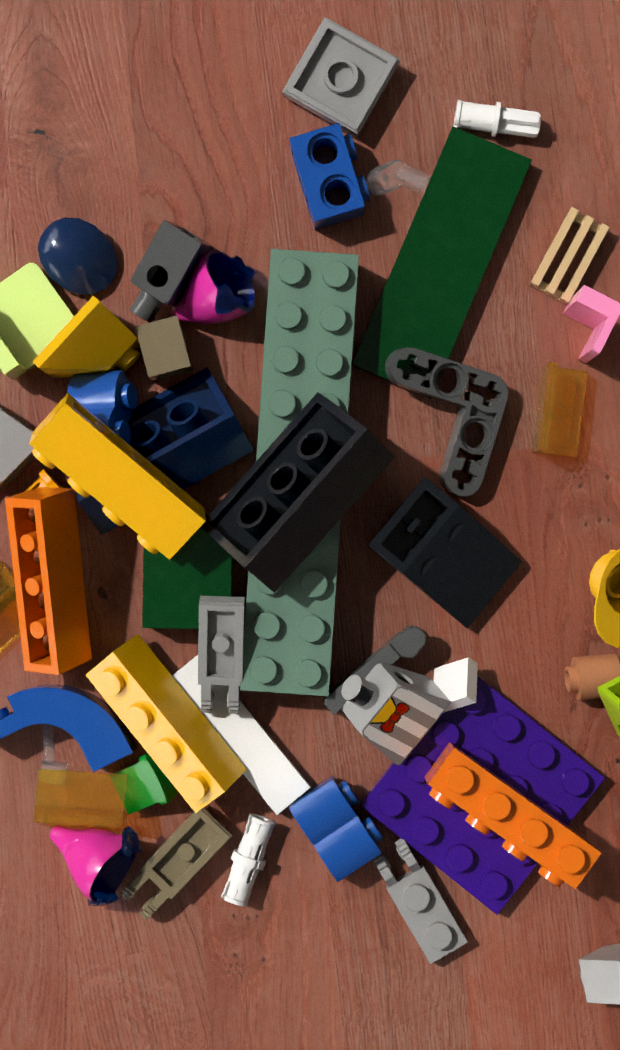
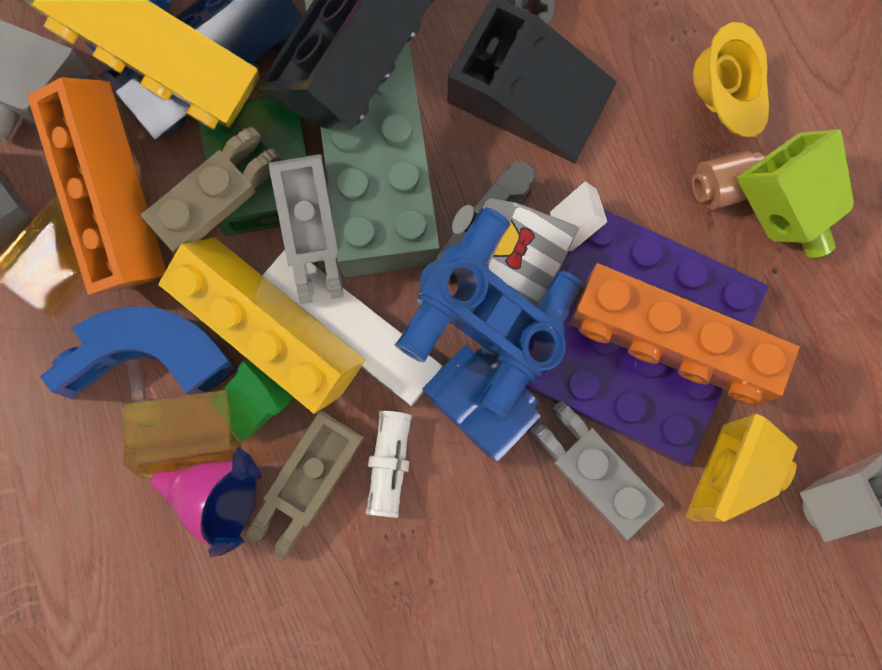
camera: 10 degrees left, 10 degrees down
none -> dark tan hinge [140,127,282,254]
none -> blue piece [395,207,585,421]
none -> yellow slope [685,414,798,522]

